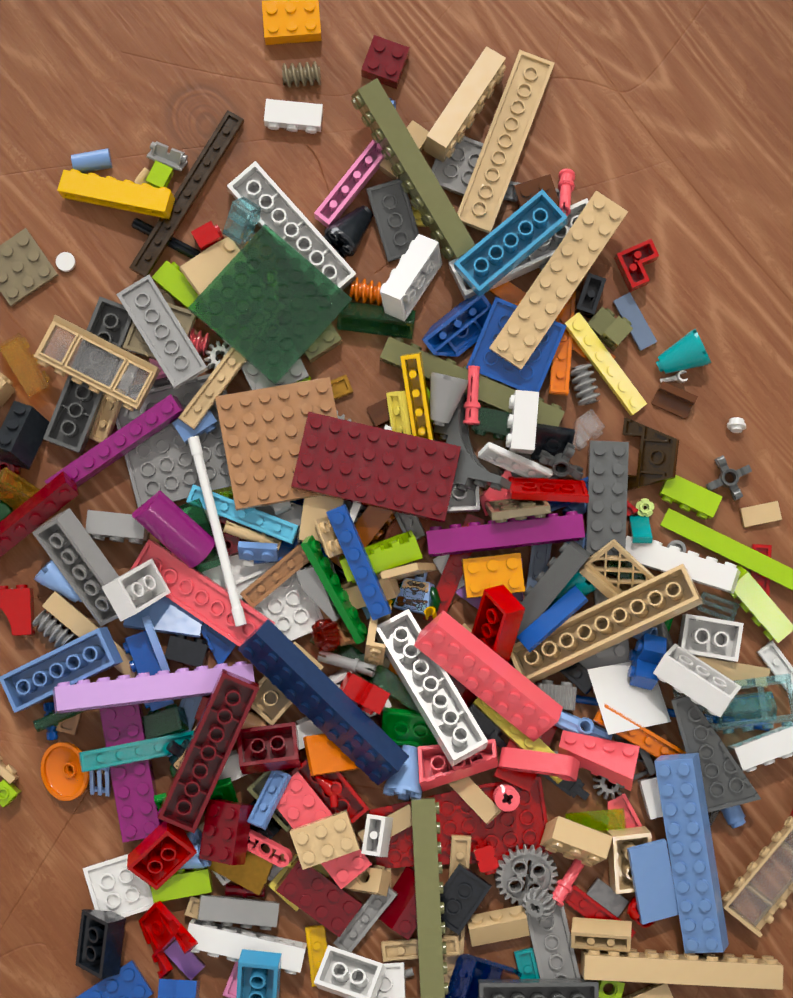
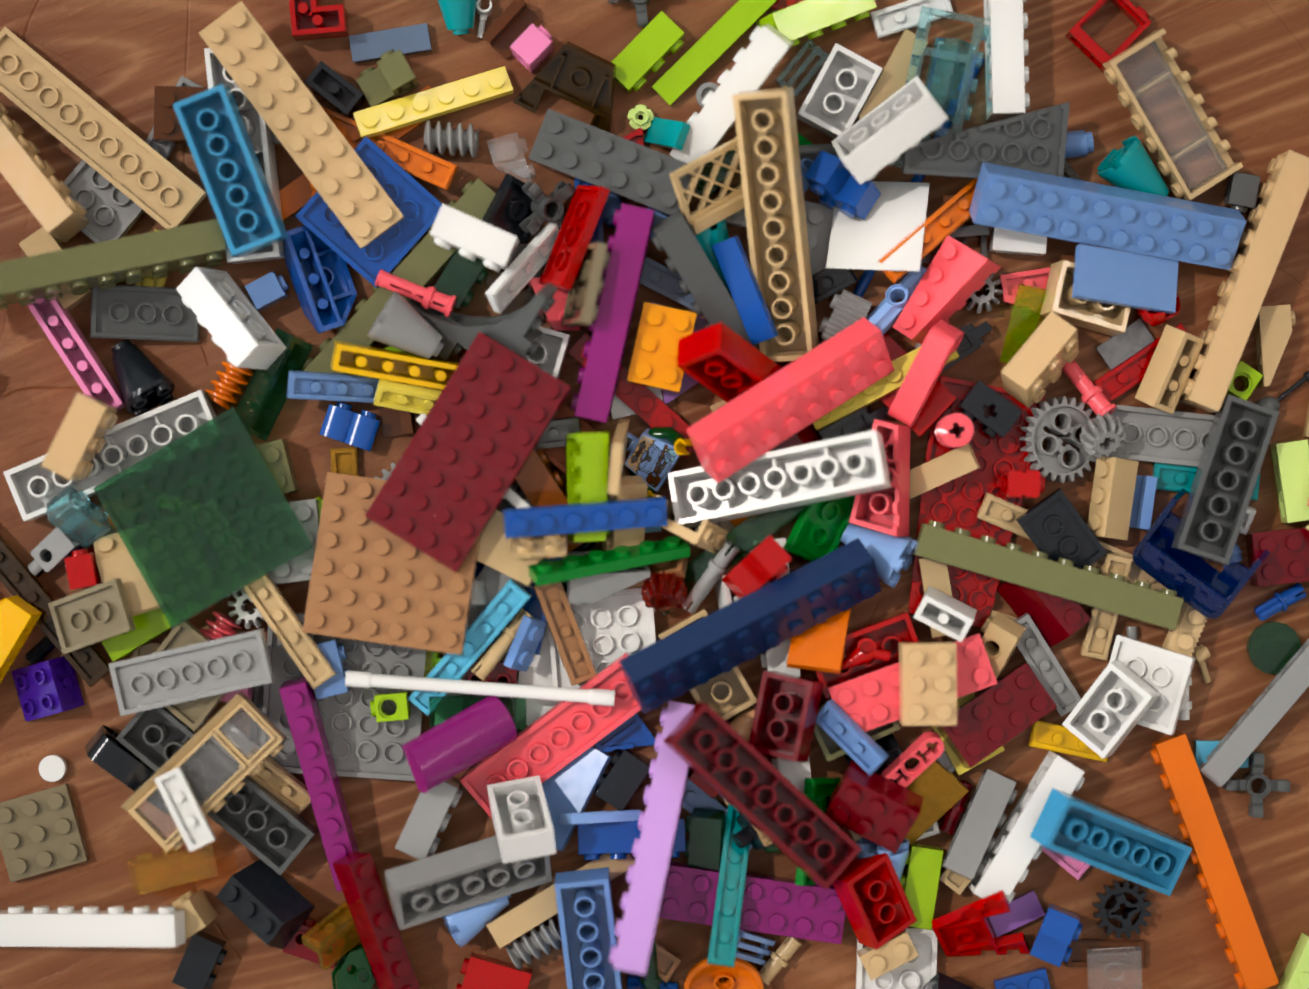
camera: 70 degrees left, 5 degrees up
coral pin [558,169,575,216] -> none
none -> dark purple bracket [12,656,85,722]
none -> light grey torso [28,521,92,577]
none -> tan brick [41,392,118,481]
none -> dark tan plate [48,578,136,655]
none -> black beam [86,725,170,814]
none -> white plate [154,766,216,852]
none -> medium blue brick [245,271,289,311]
none -> medium blue tile [287,370,379,403]
none -> blue brick [319,401,381,451]
none -> lime brick [370,691,411,722]
none -> bright pink brick [510,23,554,73]
none -> tan pin [759,936,803,985]
none -> tan brick [857,930,919,981]
none -> black brick [957,380,1022,439]
none -> teal cone [1097,135,1169,197]
none -> medium blue panel [1129,475,1158,530]
none -> dark grey brick [1223,172,1260,214]

